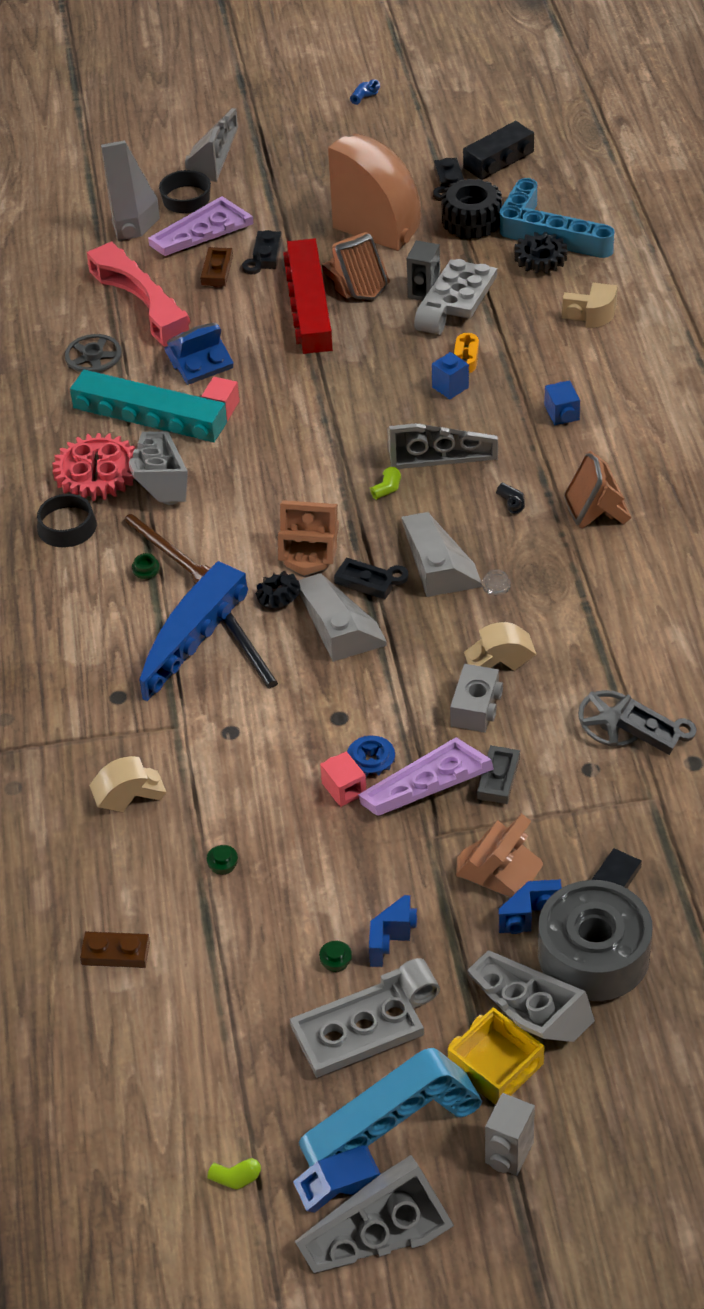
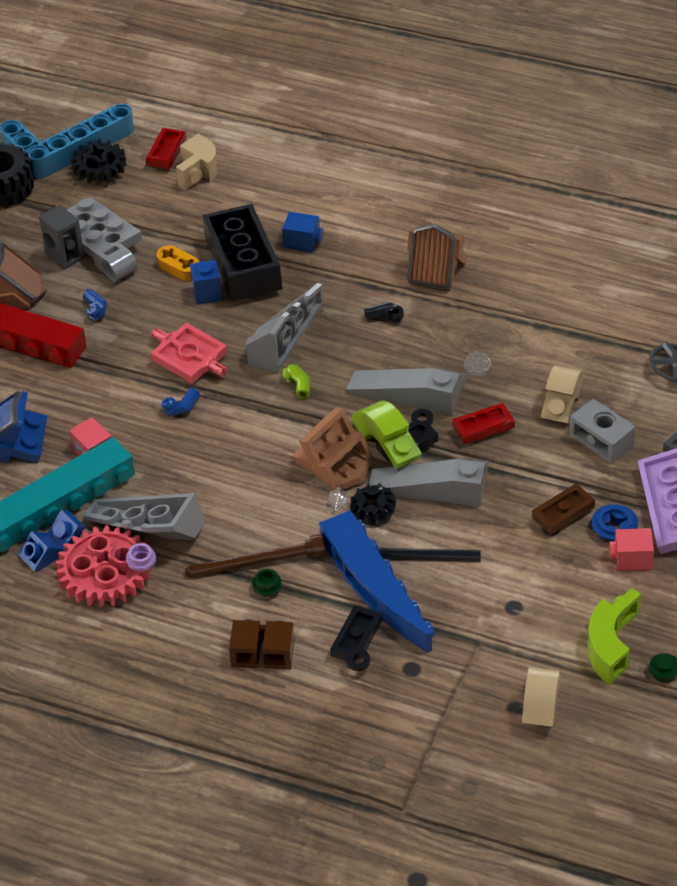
camera: 60 degrees left, 0 degrees up
black tyre [37,494,97,548] -> none
none -> blue slope [18,509,86,572]
none -> blue arm [83,289,107,320]
none -> lavender plate [126,543,156,571]
none -> red plate [145,127,186,170]
none -> coral plate [150,322,228,384]
none -> blue arm [161,388,200,417]
none -> black brick [202,204,282,301]
none -> reddish brown piece [229,619,295,670]
none -> clear plate [326,486,347,515]
none -> black hinge [330,605,382,671]
none -> lime arch [351,401,422,469]
none -> red plate [452,403,515,444]
none -> reddish brown plate [532,483,595,535]
none -> lime arch [588,588,641,685]

